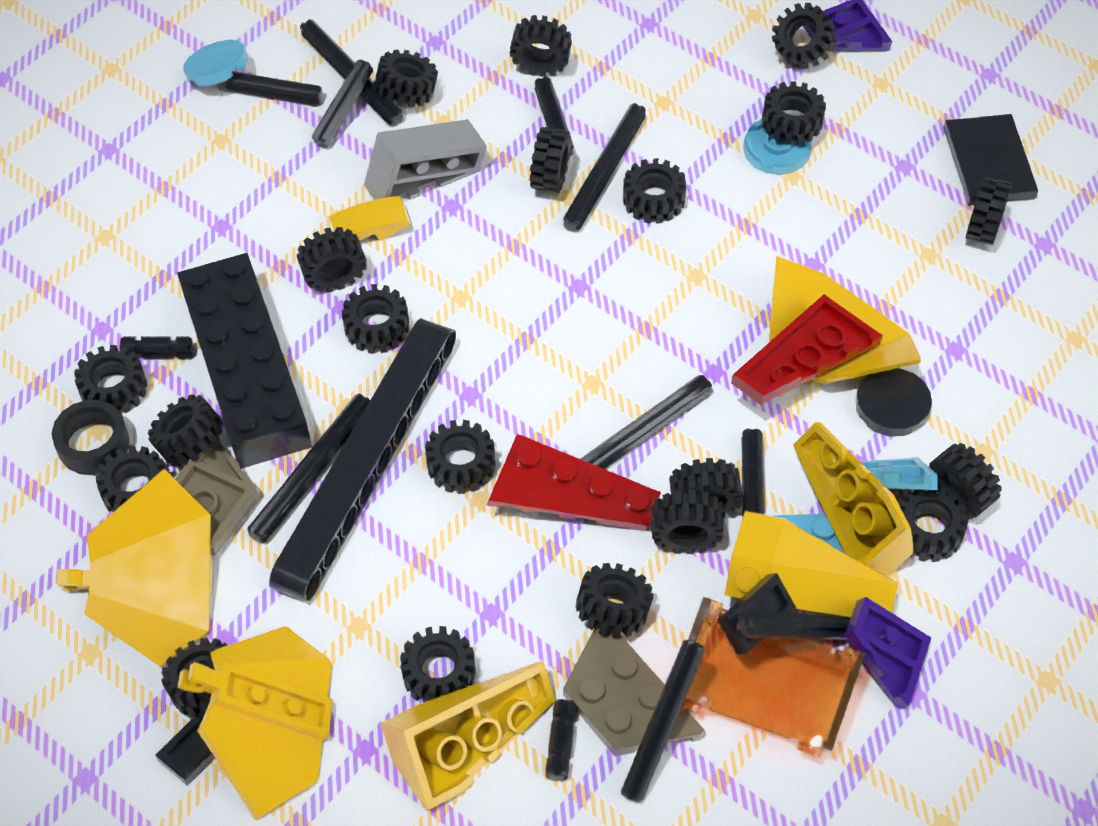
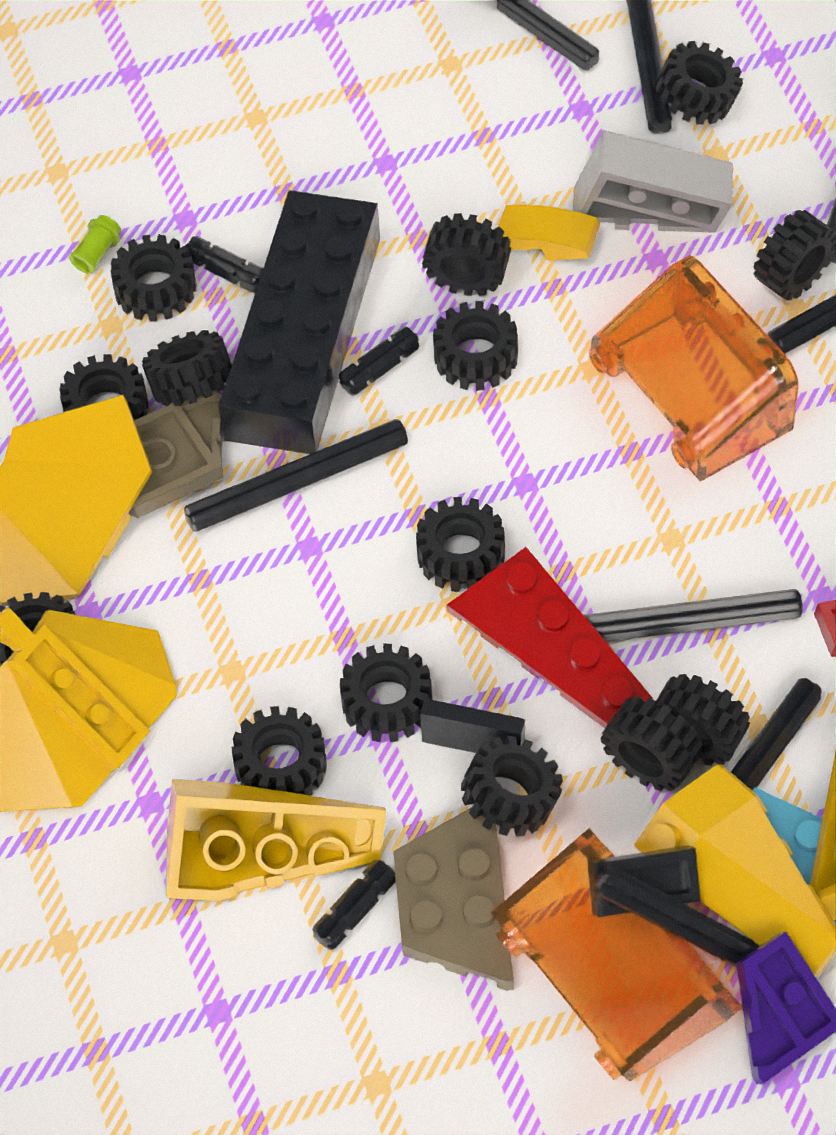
camera: 35 degrees right, 0 degrees up
black tyre [51,400,130,475] -> none
black beam [269,318,456,602] -> none
black axle [311,59,373,148] -> none
black axle [621,639,705,802] -> none
none -> lime pin [68,215,121,274]
none -> black axle [338,326,420,396]
none -> black tyre [339,643,433,742]
none -> black tile [420,699,525,753]
none -> clear orange windscreen [588,255,799,482]

